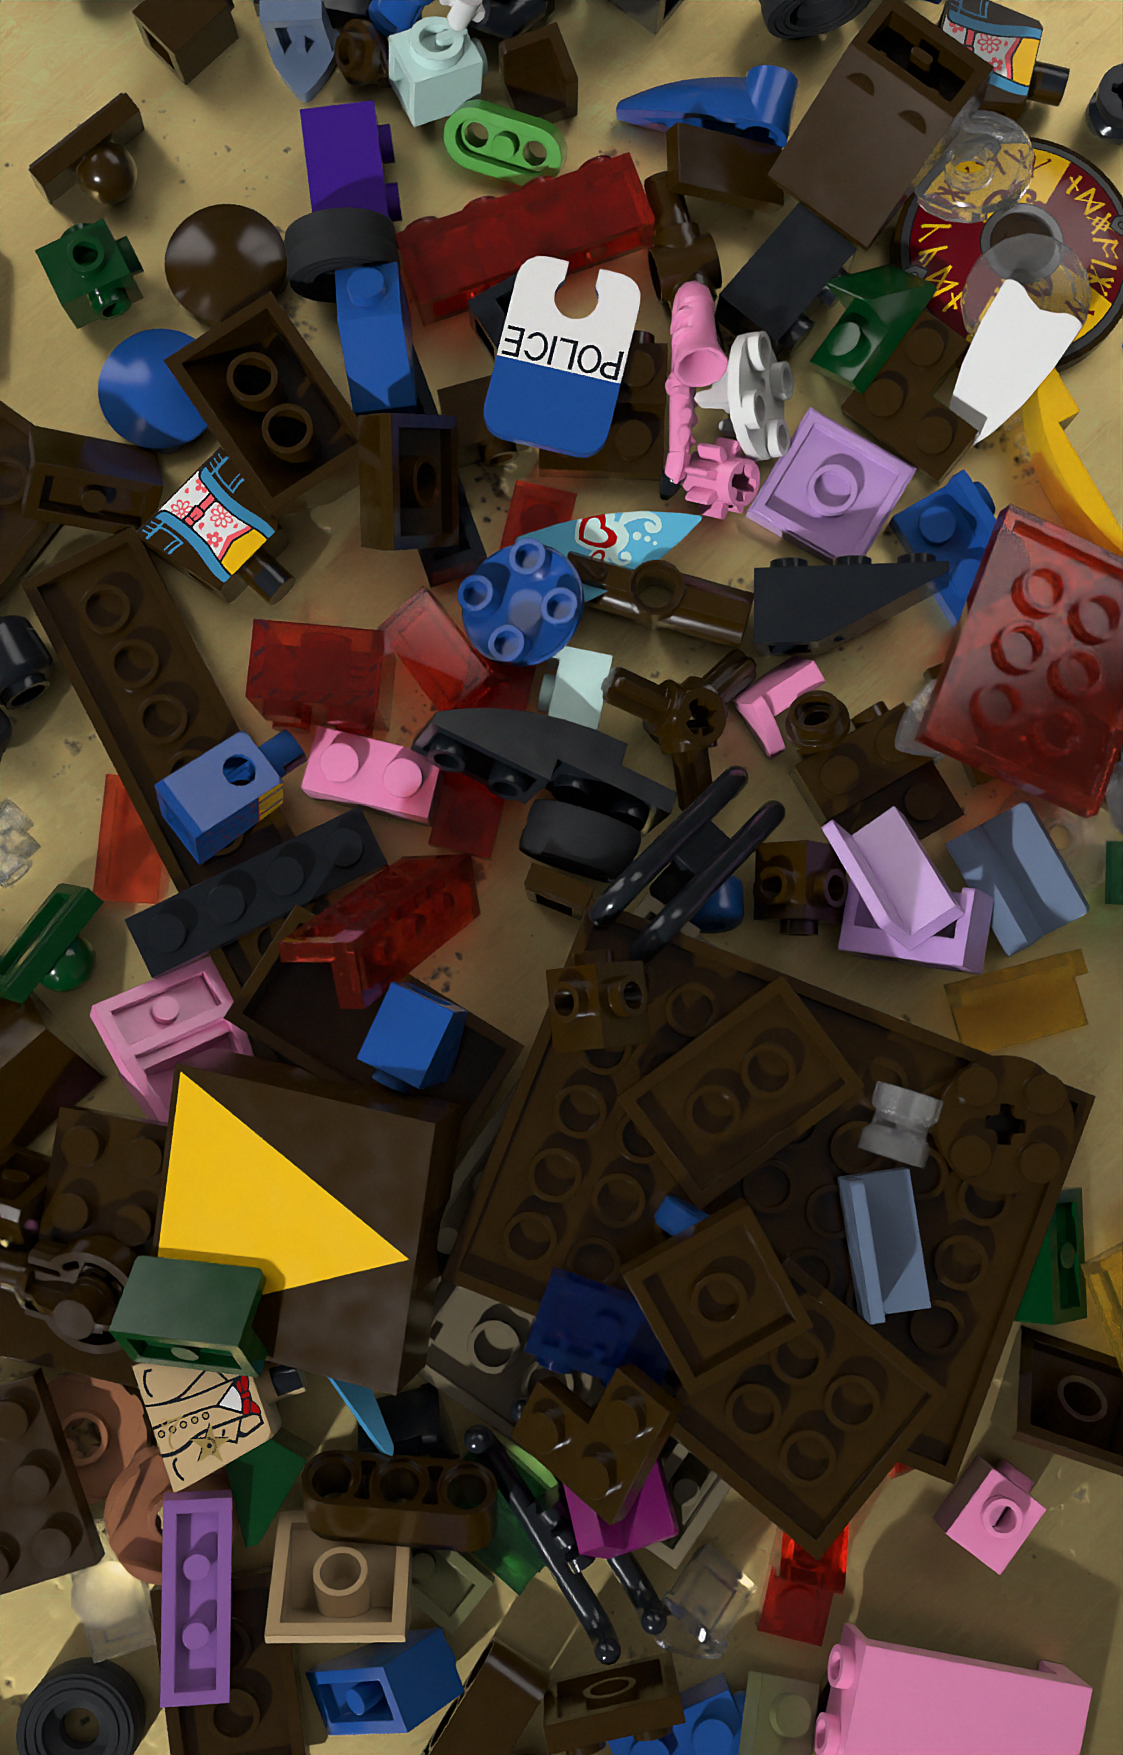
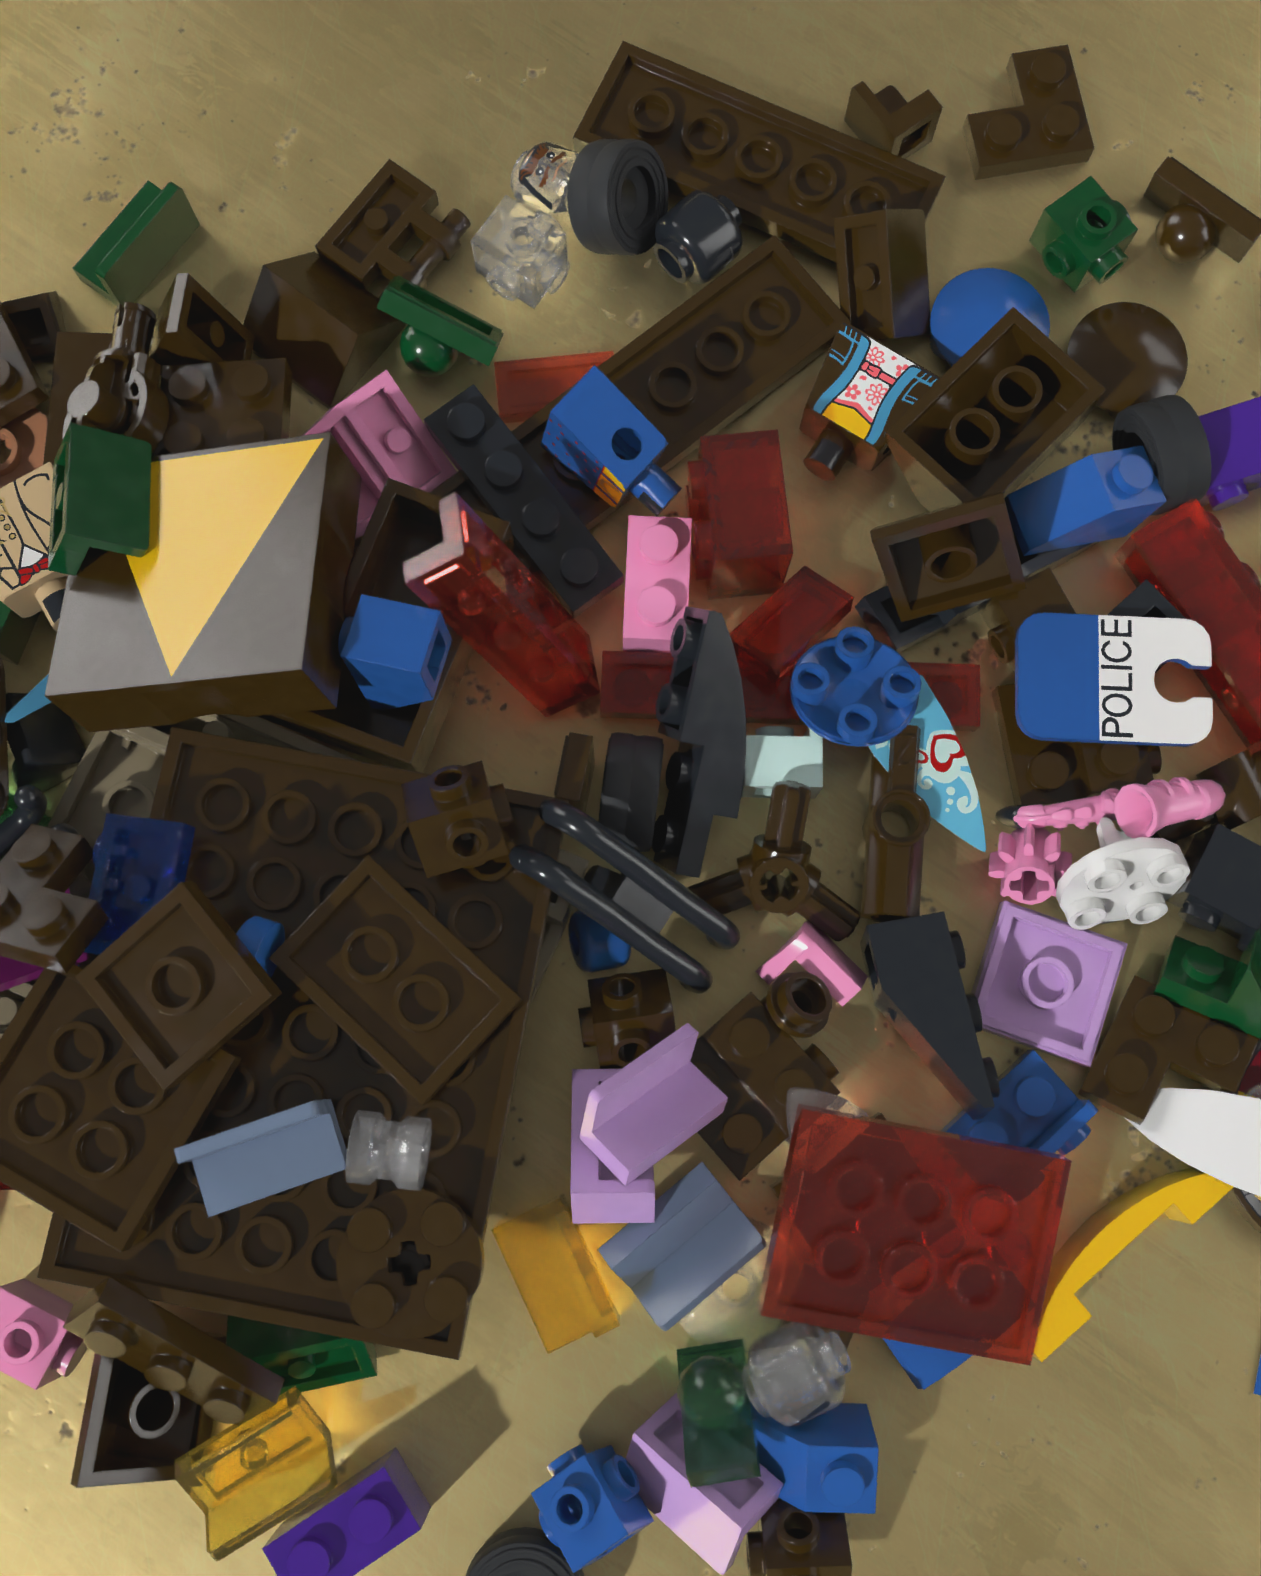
camera: 80 degrees right, 5 degrees down
none -> dark brown plate [63,1277,285,1426]

